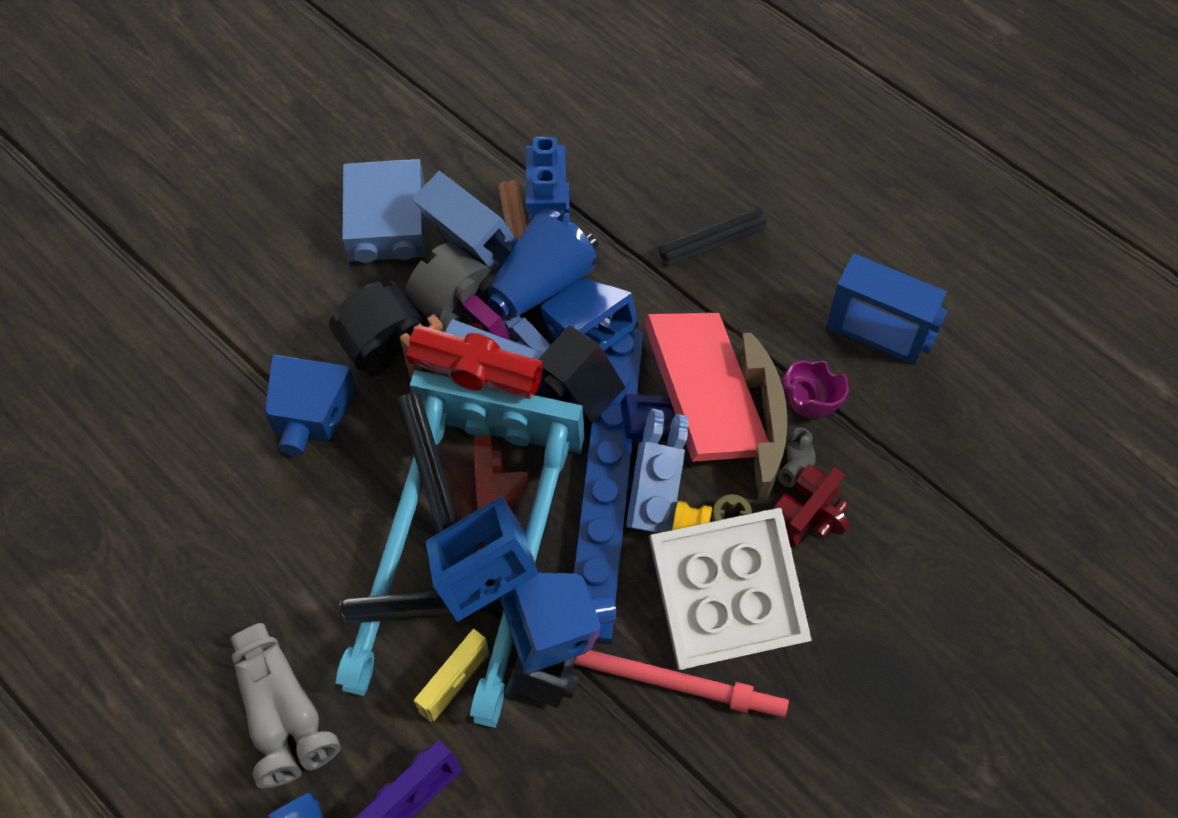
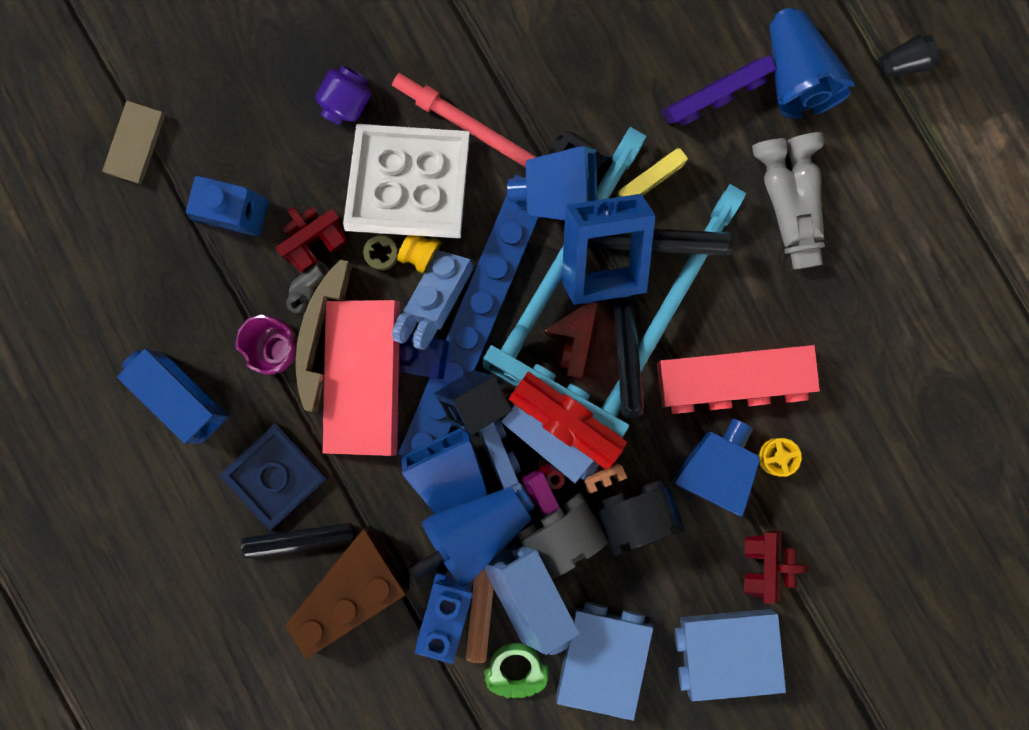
camera: 160 degrees left, 25 degrees up
none -> dark tan tile [102,100,165,185]
none -> blue torso [186,176,269,237]
none -> dark blue tile [219,423,328,531]
none -> reddish brown wedge [285,526,409,659]
none -> dark purple head [315,65,372,125]
none -> bright green piece [484,643,549,698]
none -> coral brick [657,345,820,414]
none -> medium blue brick [675,609,786,701]
none -> dark red hips [744,530,808,604]
none -> yellow wheel [758,438,802,477]

